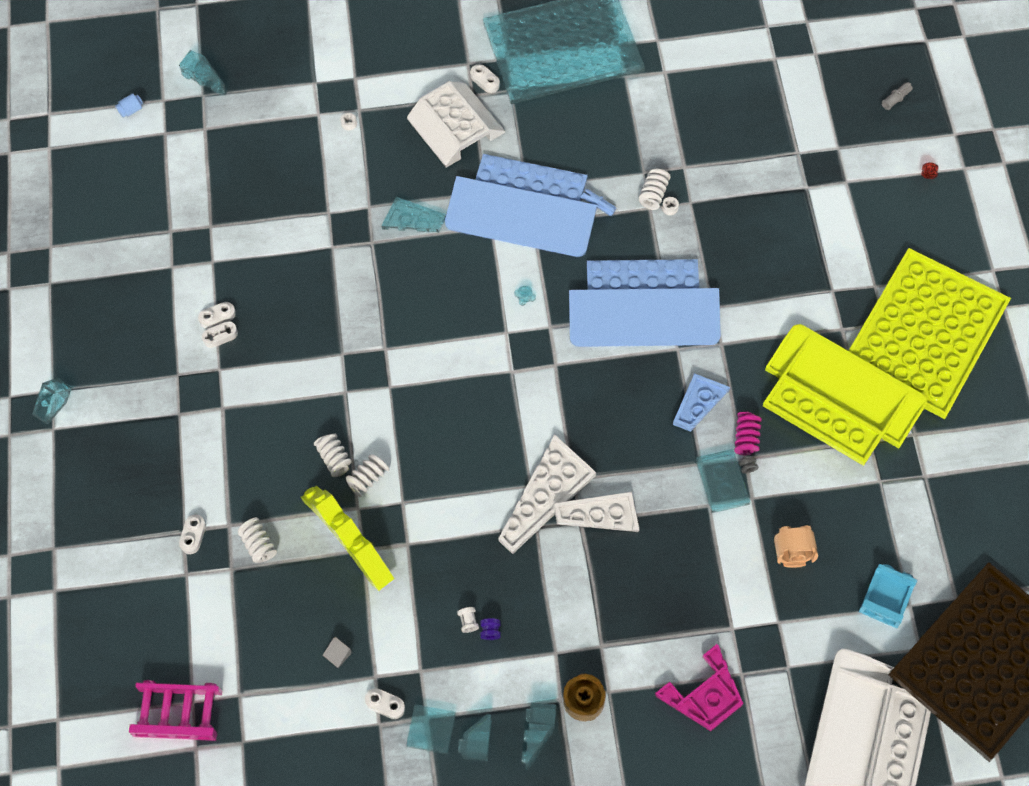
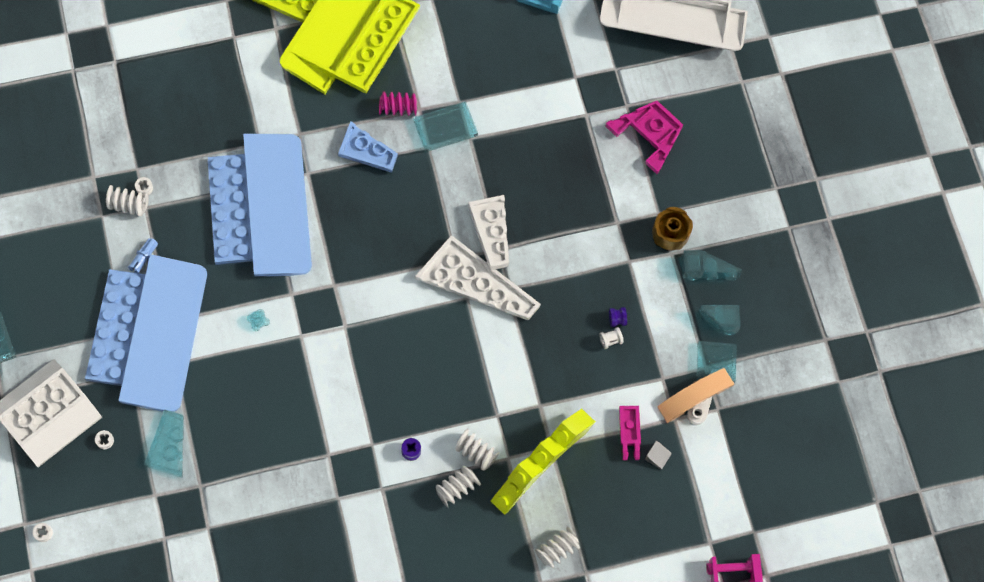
camera: 105 degrees left, 5 degrees up
dark grey bush [739,457,759,474] -> none
light nougat brick [774,525,818,568] -> none
none -> white bush [95,430,114,449]
none -> dark purple wheel [401,438,421,461]
none -> dark pink hinge [619,406,641,460]
none -> light nougat slope [657,368,735,424]

